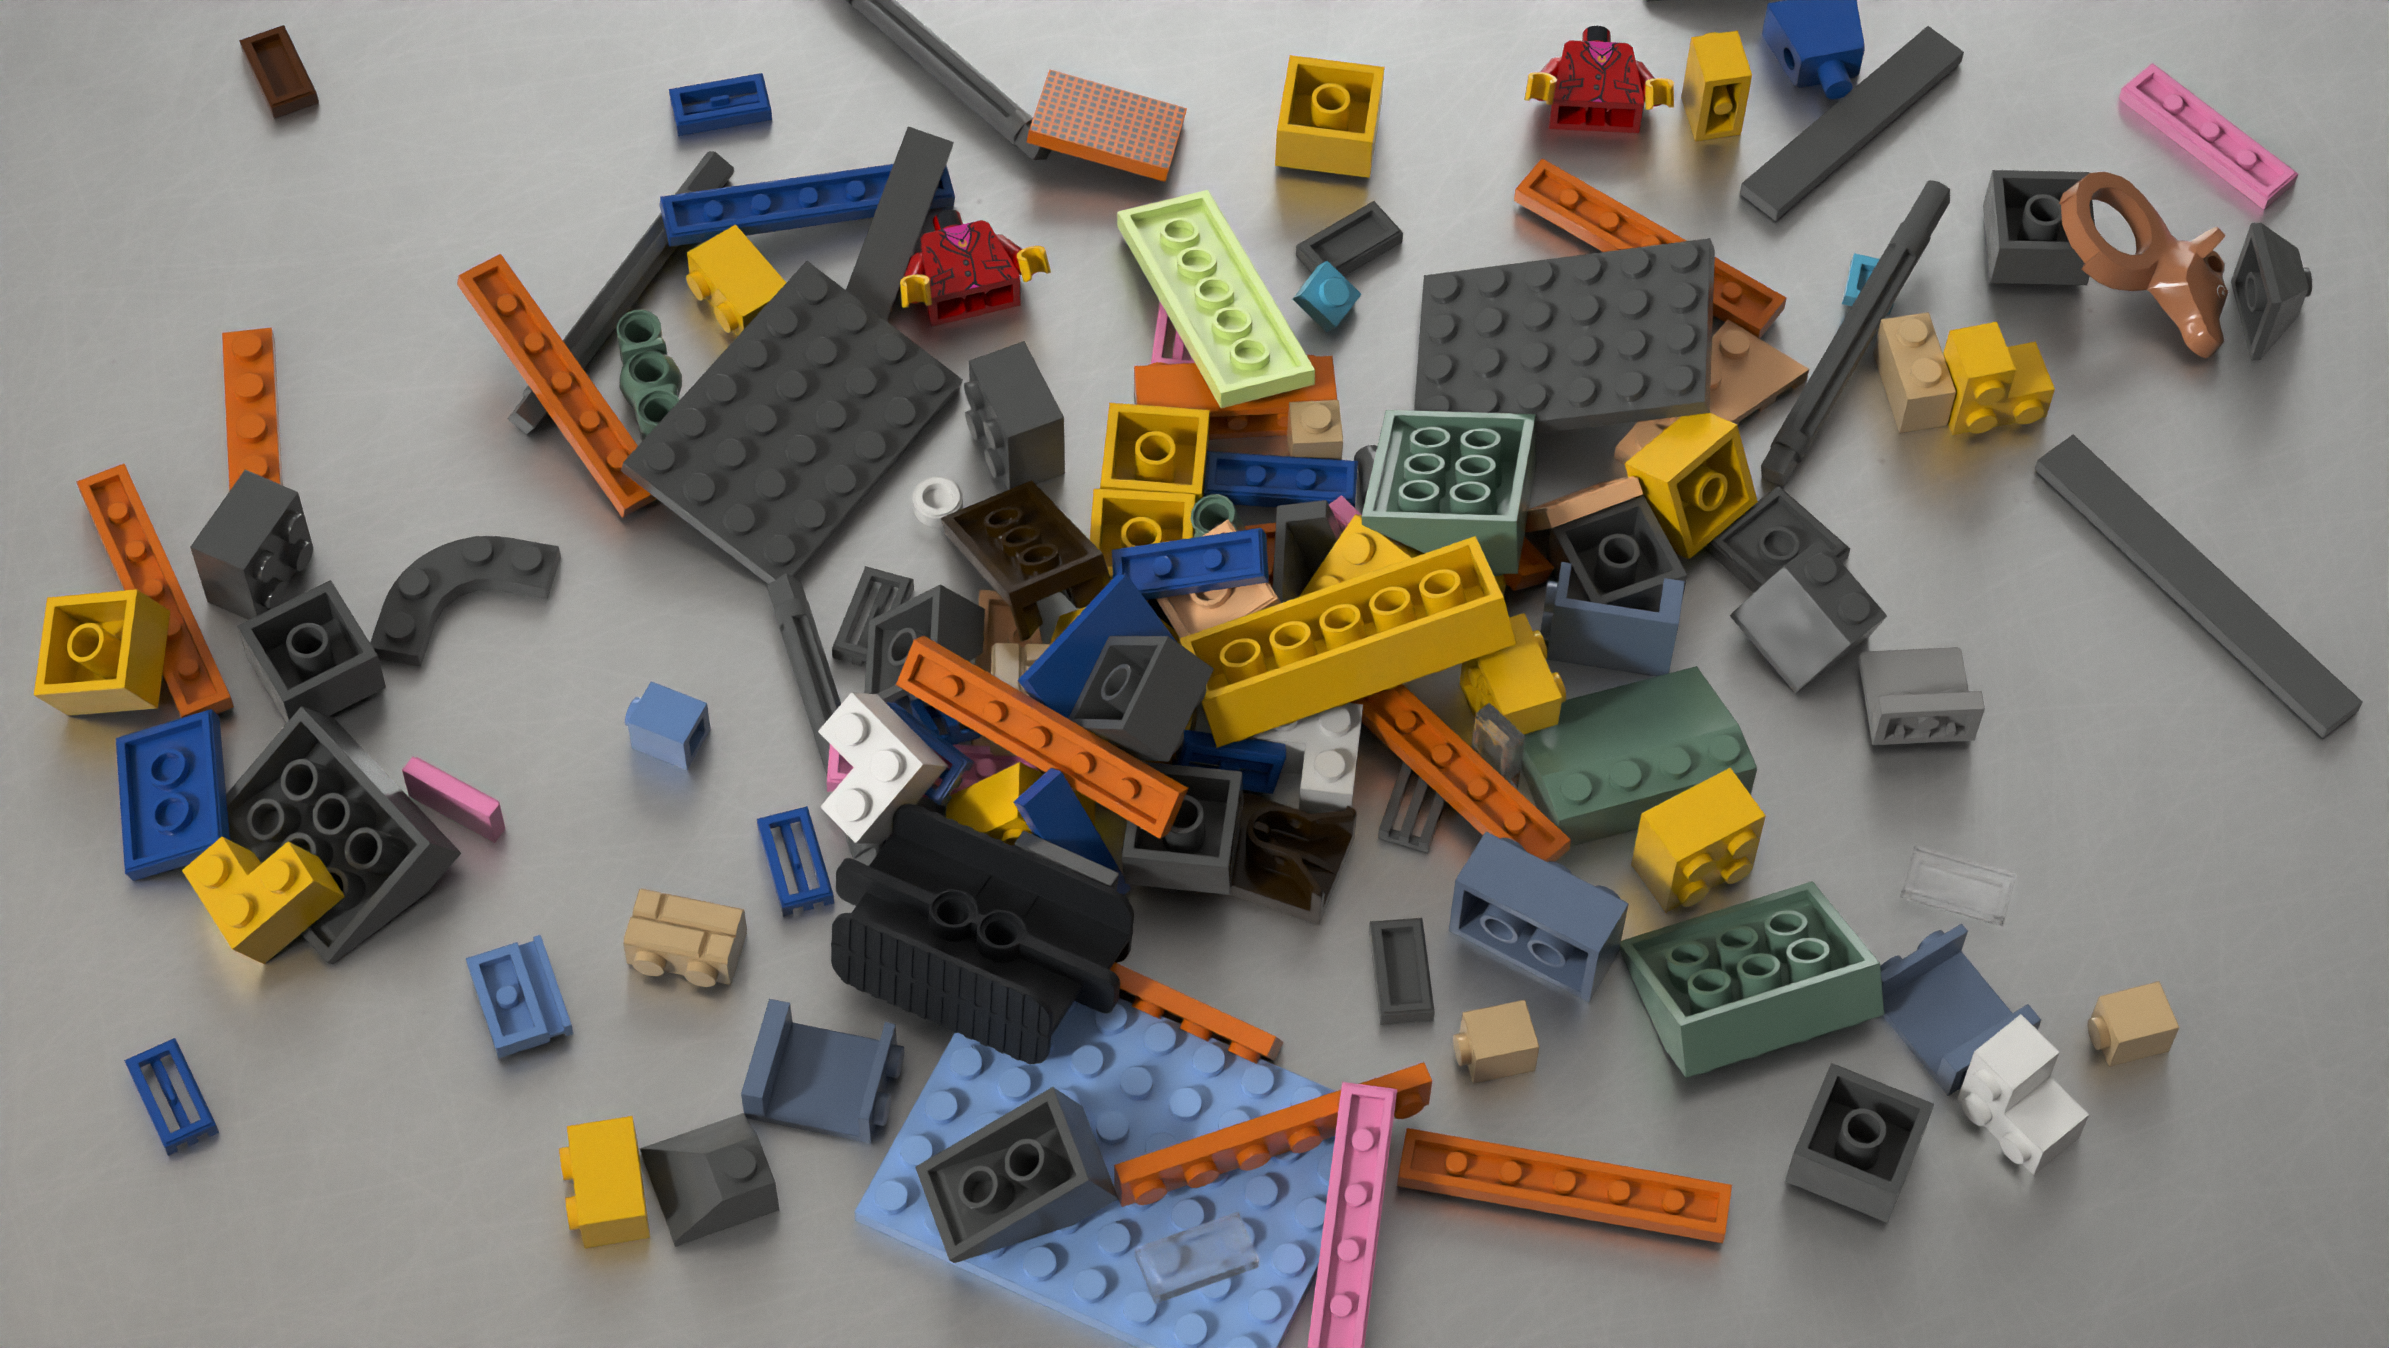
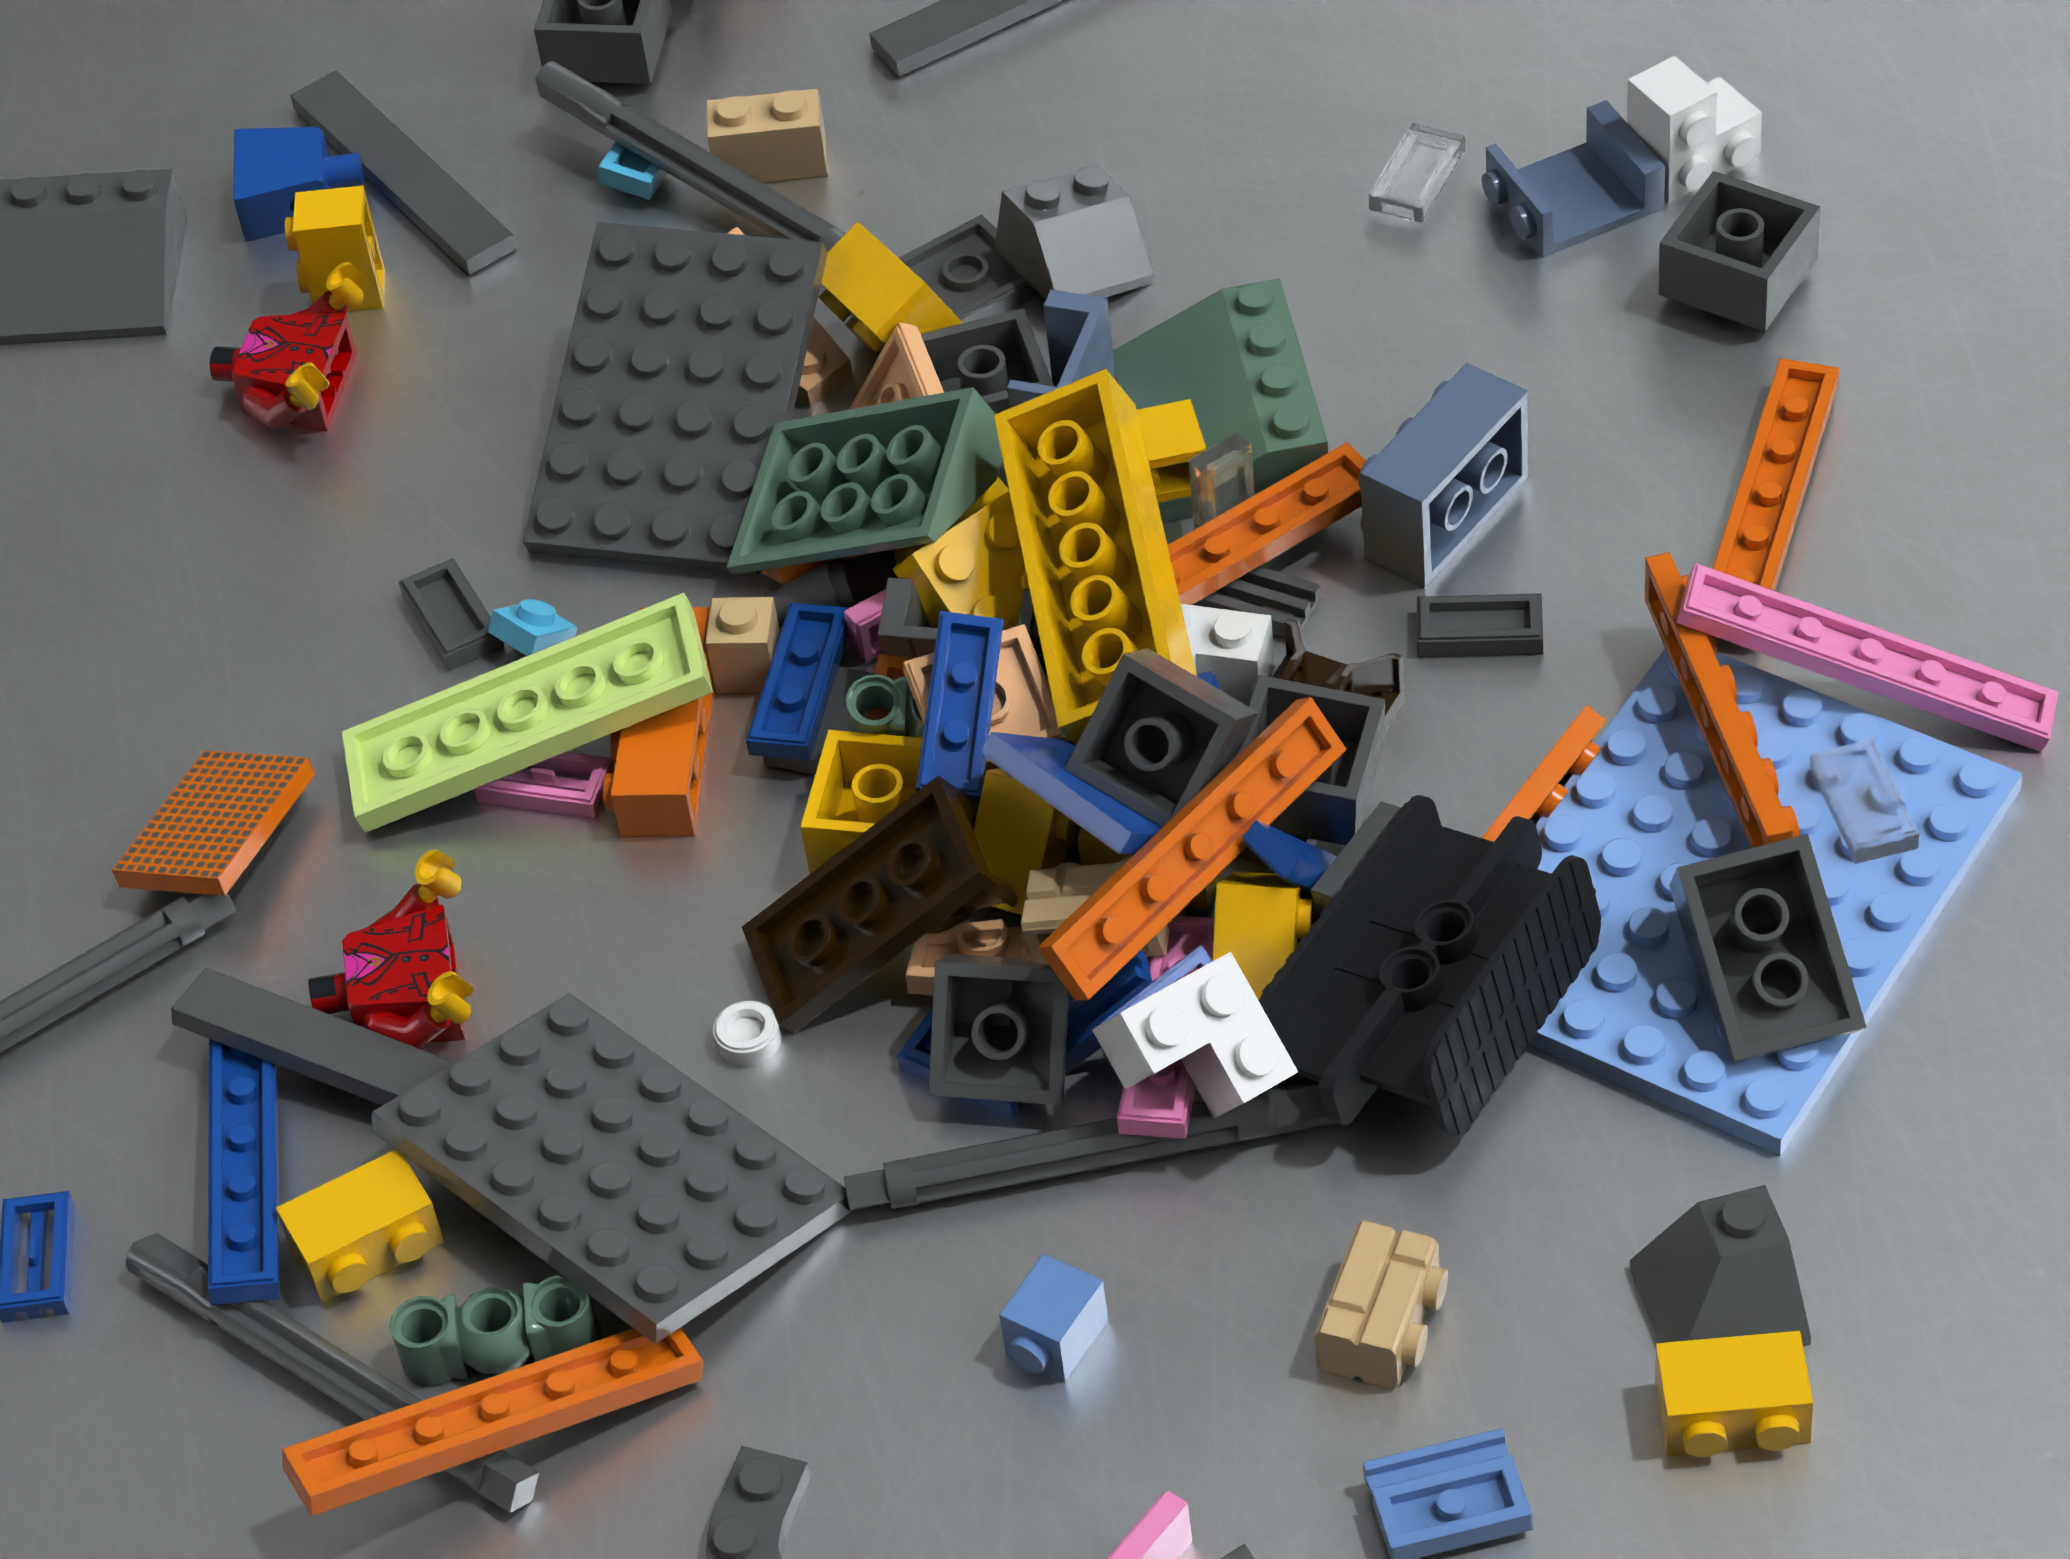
camera: 75 degrees left, 10 degrees down
sand blue panel [741,999,904,1144] -> none
blue tile [757,806,835,917] -> none
dark grey tile [832,566,914,666] -> none
dark grey brick [964,341,1065,490] -> none
yellow brick [1100,402,1210,504] -> none
yellow brick [1275,55,1385,178] -> none
tan brick [1453,1000,1539,1084] -> none
orange plate [1514,158,1787,339] -> none
sand green slope [1619,881,1884,1078] -> none
yellow brick [1631,768,1766,913] -> none
light grey bracket [1859,647,1985,745] -> none
yellow brick [1943,322,2055,435] -> none
tan brick [2087,981,2180,1067] -> none

